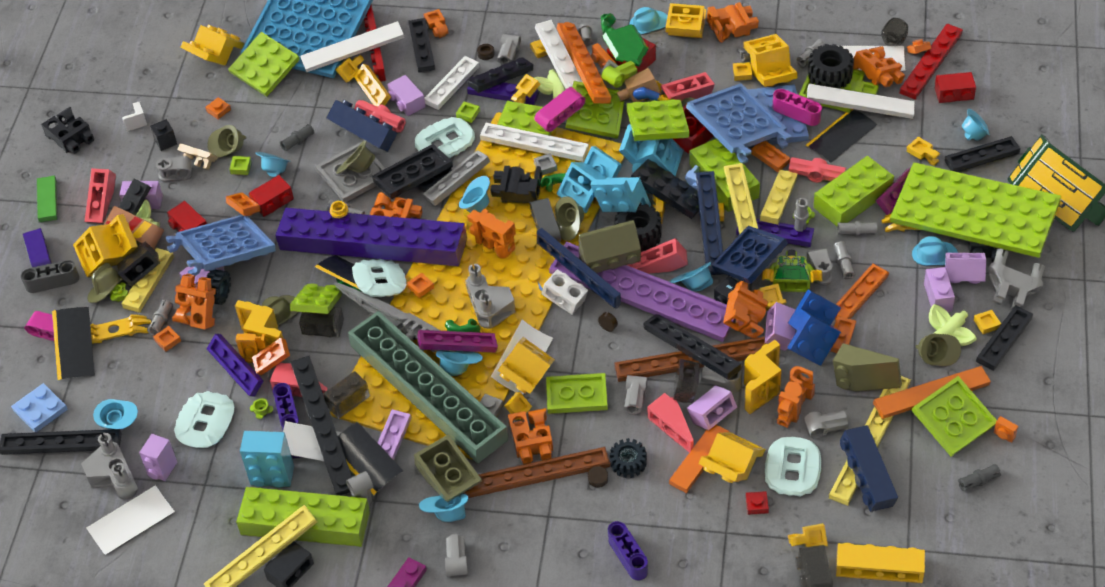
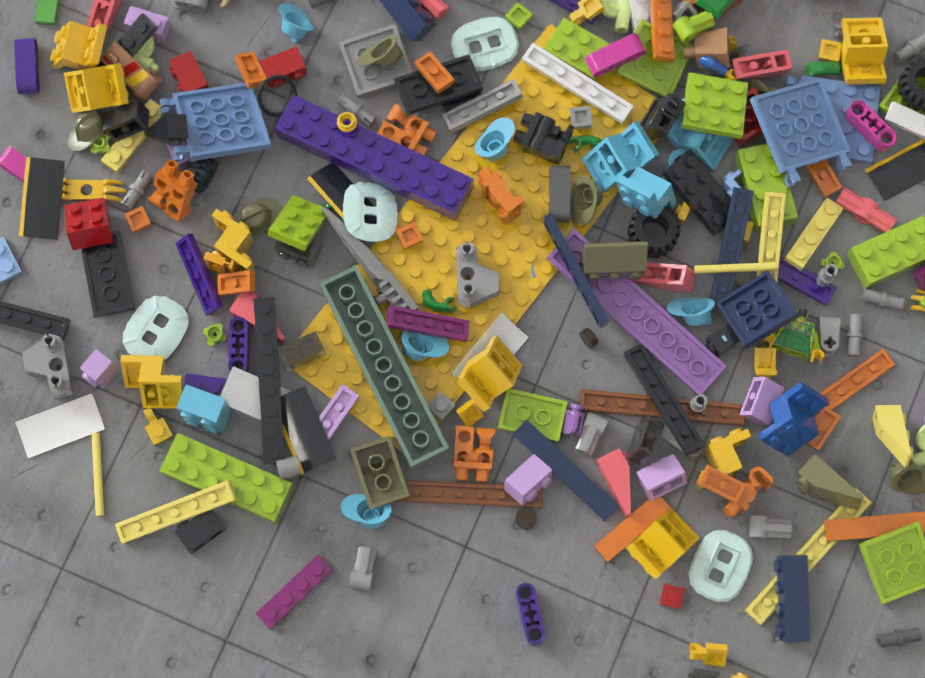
camera: 10 degrees right, 25 degrees up
dark grey beam [21,260,79,293] -> none
medium azure piece [93,399,138,429] -> none
lime plate [229,156,252,175] -> none
white brick [541,269,588,315] -> none
black bush [610,438,647,478] -> none
orange hips [723,281,768,339] -> none
none -> yellow bracket [50,21,107,70]
none -> red brick [64,197,113,251]
none -> black plate [81,230,135,318]
none -> light yellow bar [92,433,104,517]
none -> yellow bracket [120,355,184,409]
none -> yellow plate [143,408,173,446]
none -> black slope [144,114,189,146]
none -> black tyre [257,75,297,117]
none -> orange plate [414,51,455,94]
none -> lavender brick [504,454,552,506]
none -> dark blue tile [512,419,618,521]
none -> medium lavender arm [562,403,585,436]
none -> black hips [640,93,686,141]
none -> light grey pin [690,394,707,413]
none -> light yellow bar [694,262,778,274]
none -> orange plate [698,465,746,503]
none -> green piece [805,61,842,77]
none -> light yellow slope [872,405,913,468]

